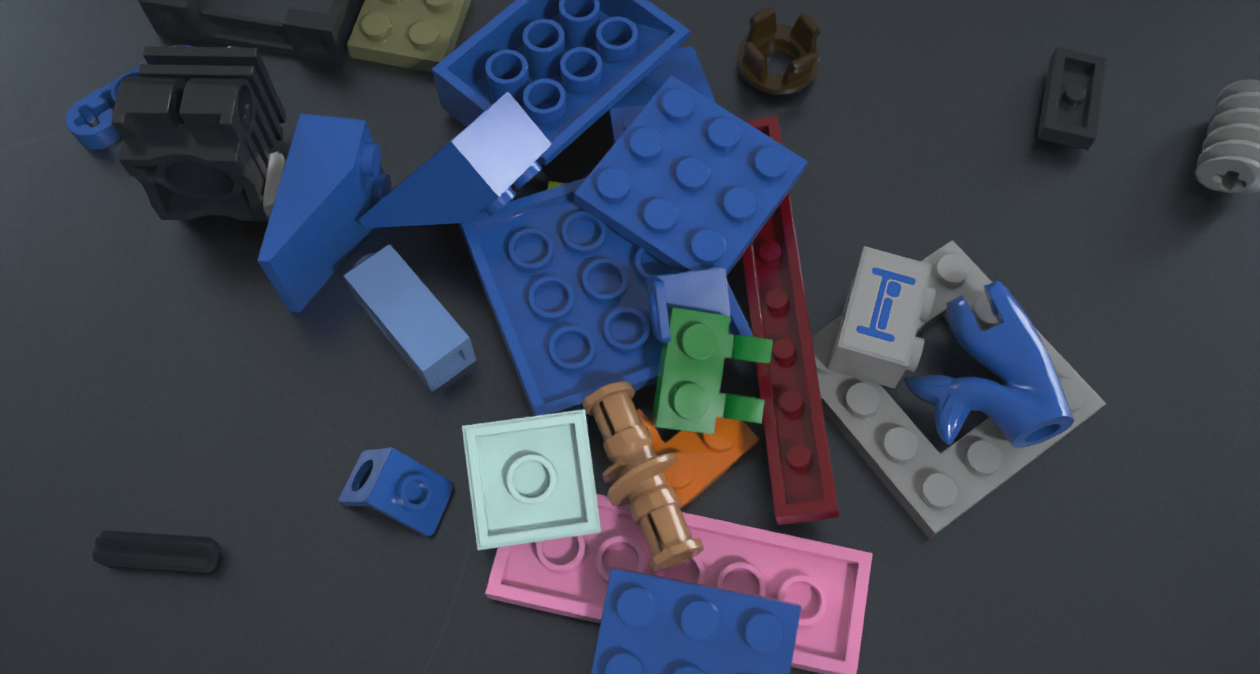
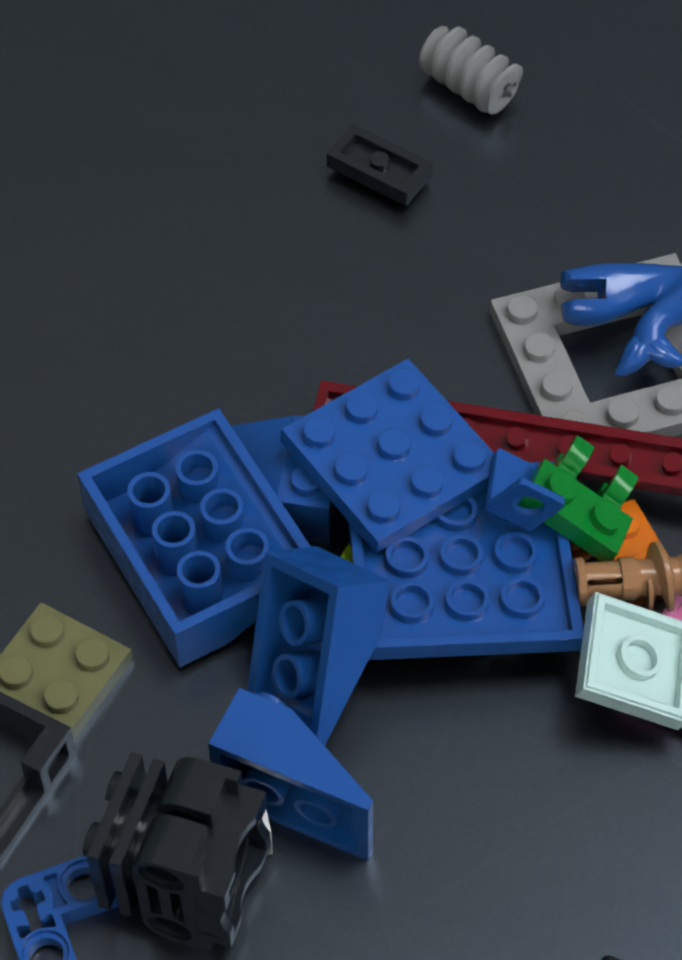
camera: 70 degrees left, 10 degrees down
blue bracket [338,448,454,536] -> none
medium blue brick [343,244,476,393] -> none
dark brown piece [737,7,820,95] -> none
light grey brick [827,246,936,389] -> none

